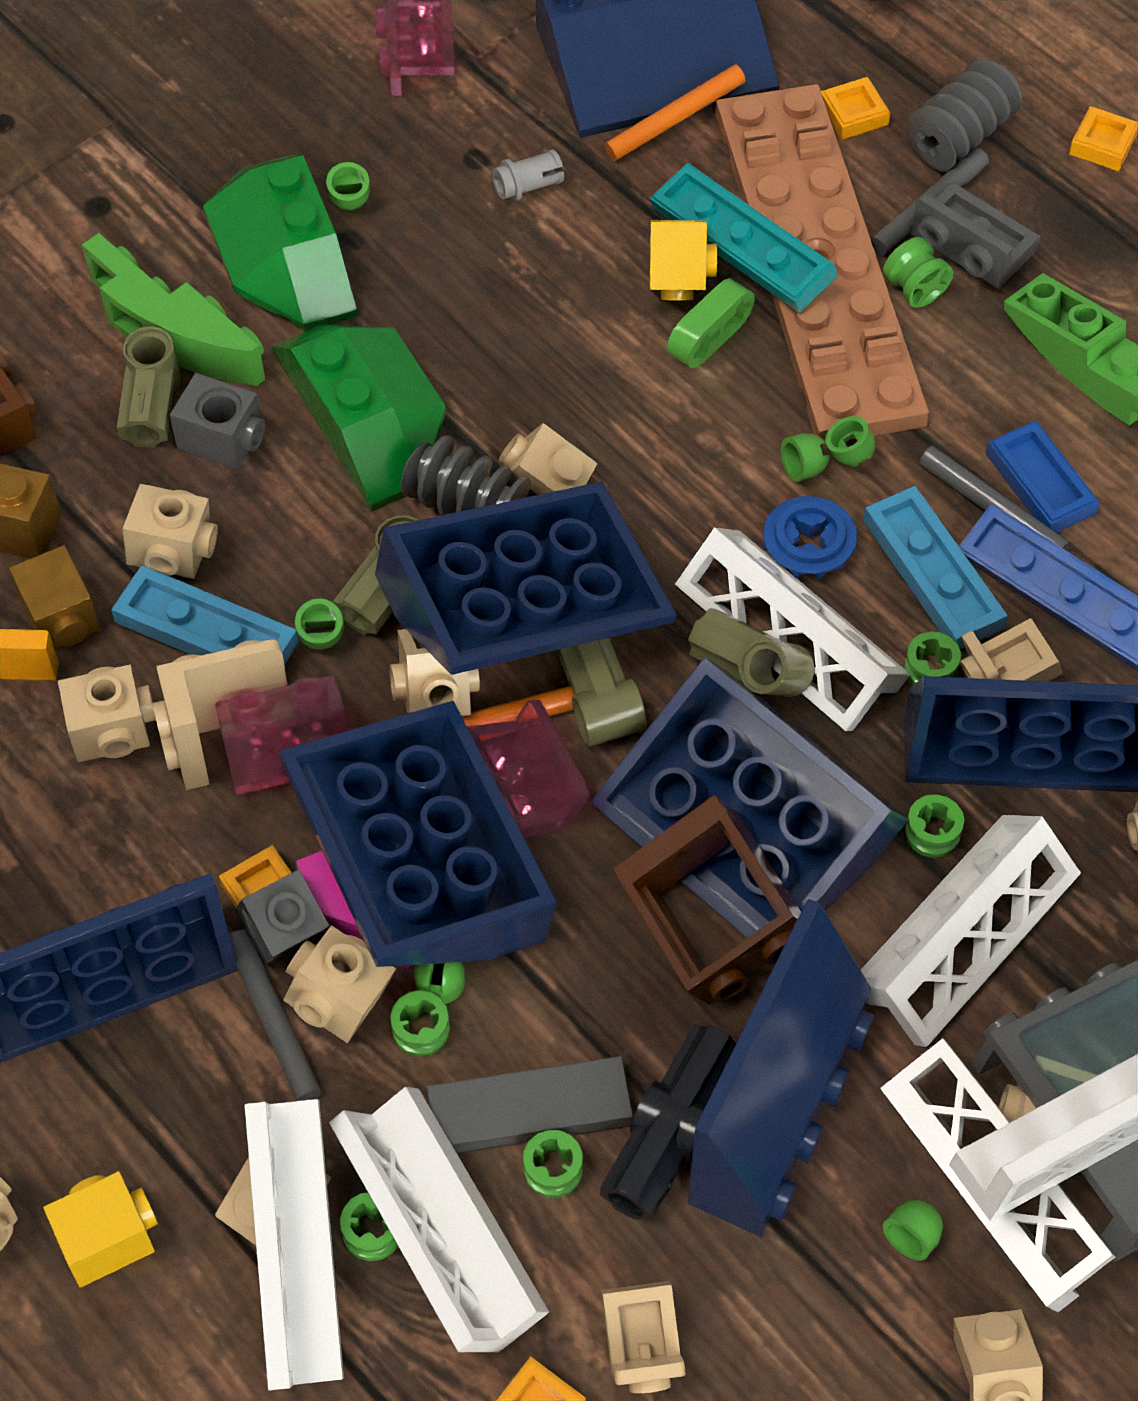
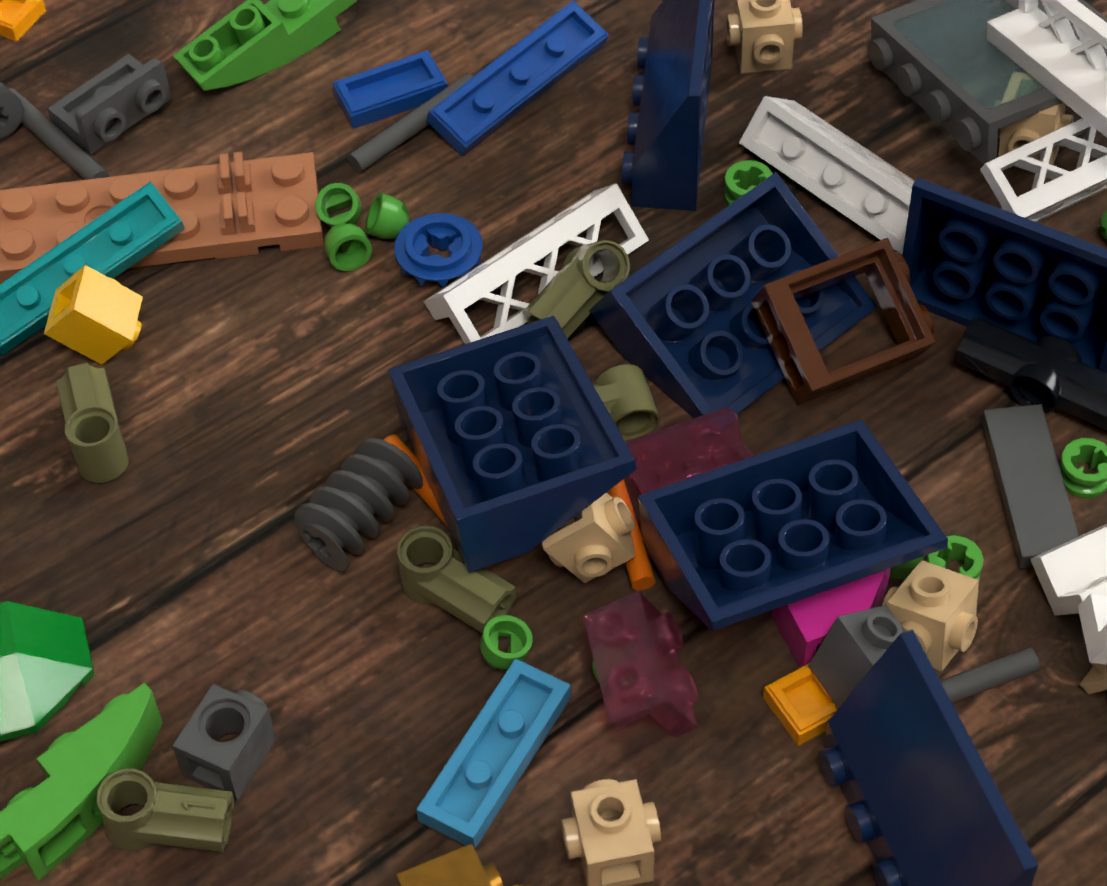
camera: 85 degrees left, 5 degrees down
tan brick [123,484,218,579] -> none
tan bracket [152,640,289,790] -> none
green wedge [272,325,446,511] -> none
tan bracket [499,423,598,495] -> none
bright green beam [667,278,755,369] -> none
dark azure plate [863,486,1008,649] -> none
bright green wheel [883,237,953,308] -> none
bright green bush [904,631,961,685] -> none
tan bracket [960,618,1063,681] -> none
none -> olive piece [56,363,129,483]
none -> bright green hinge [365,192,409,239]

